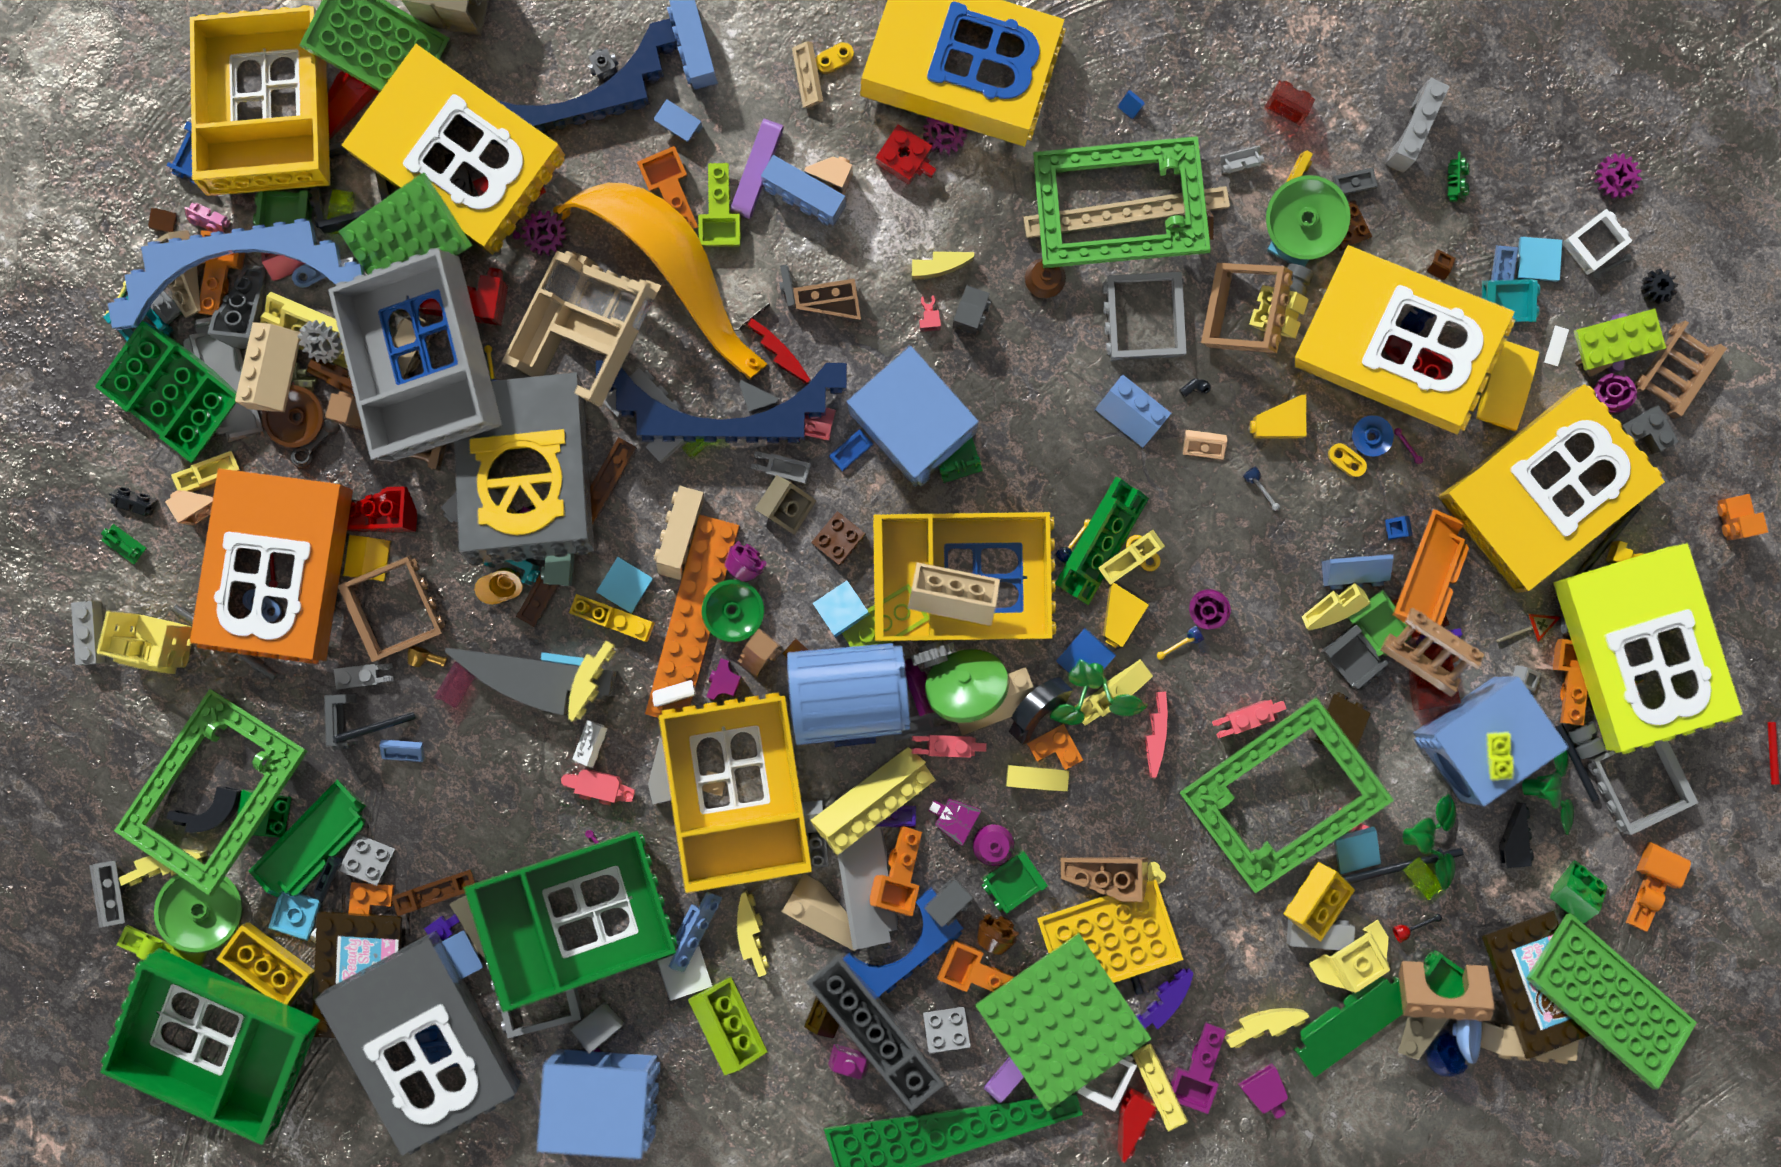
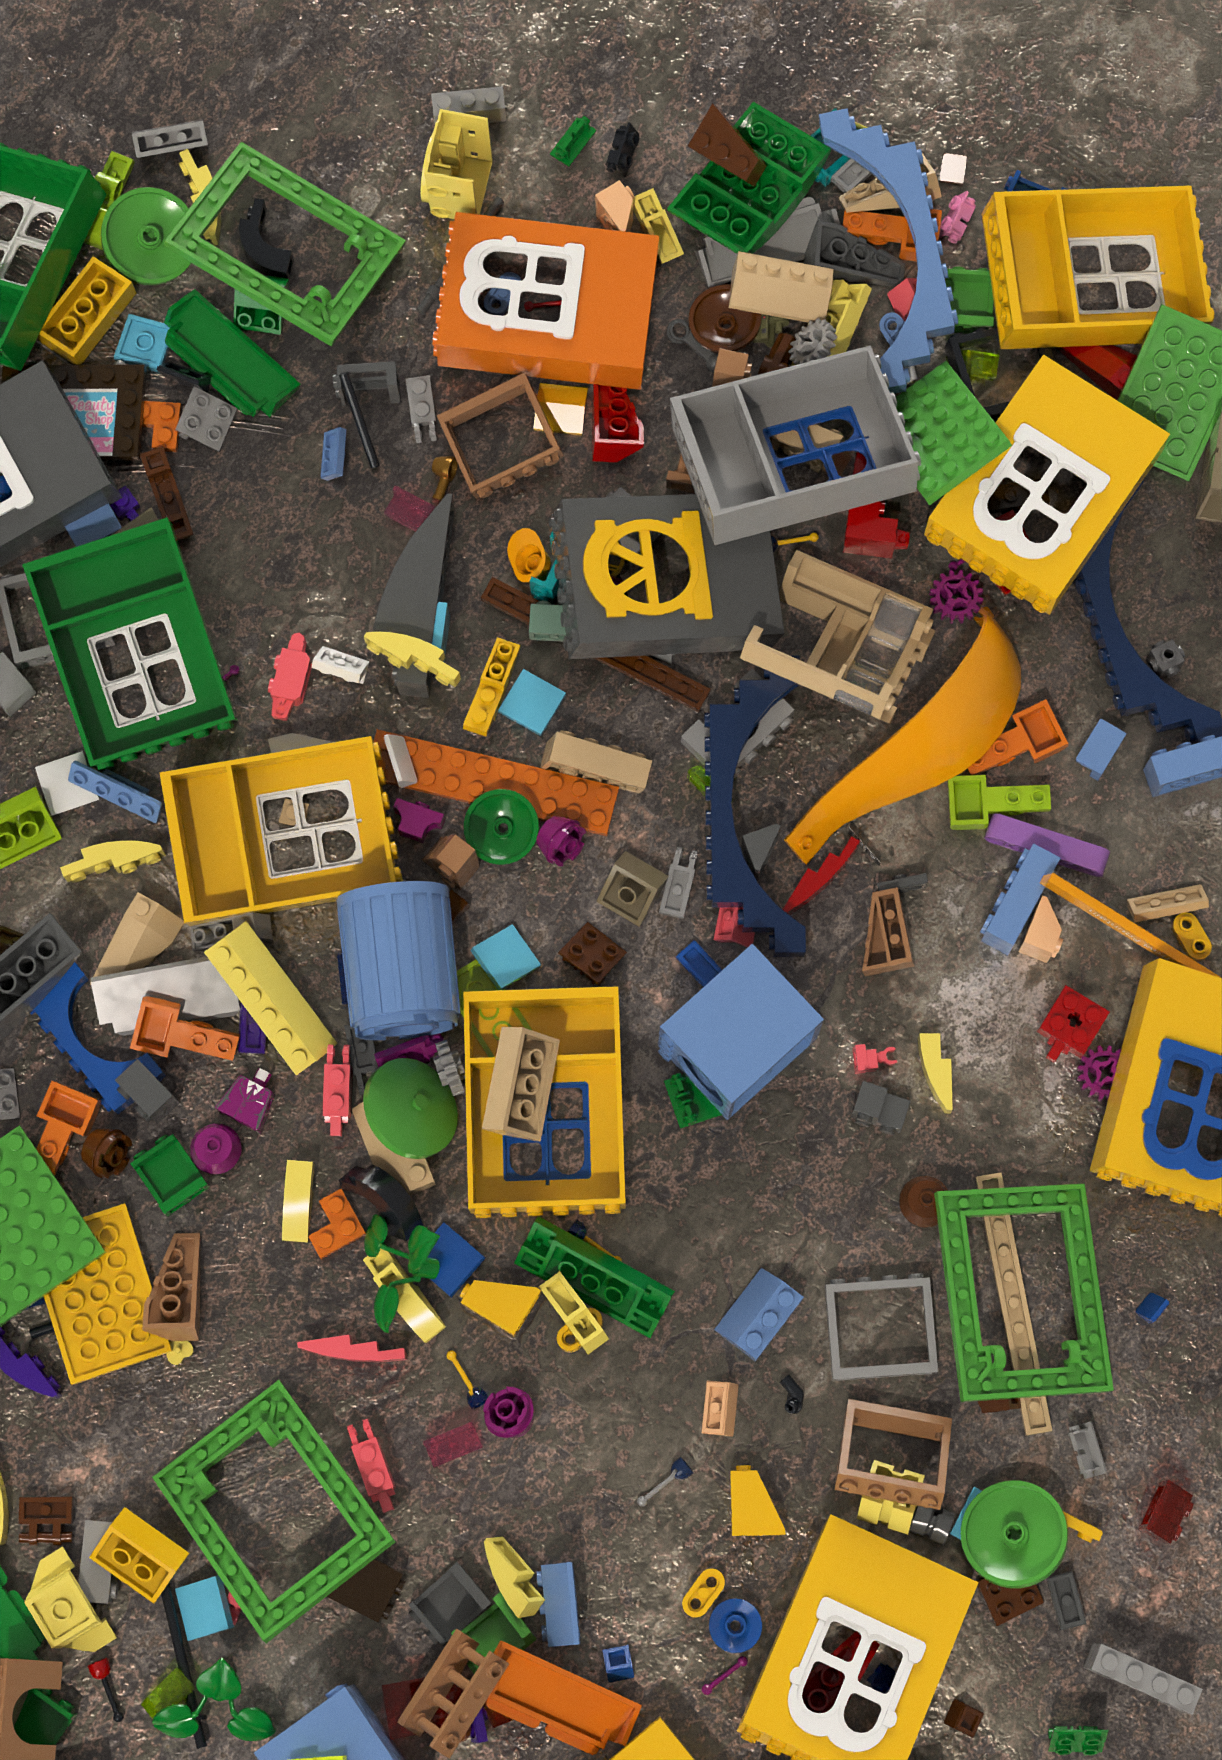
camera: 90 degrees right, 10 degrees down
none -> reddish brown plate [19,1497,74,1546]
none -> clear pink panel [423,1422,483,1468]
none -> reddish brown wedge [688,103,767,187]
none -> light orange tile [1040,873,1221,978]

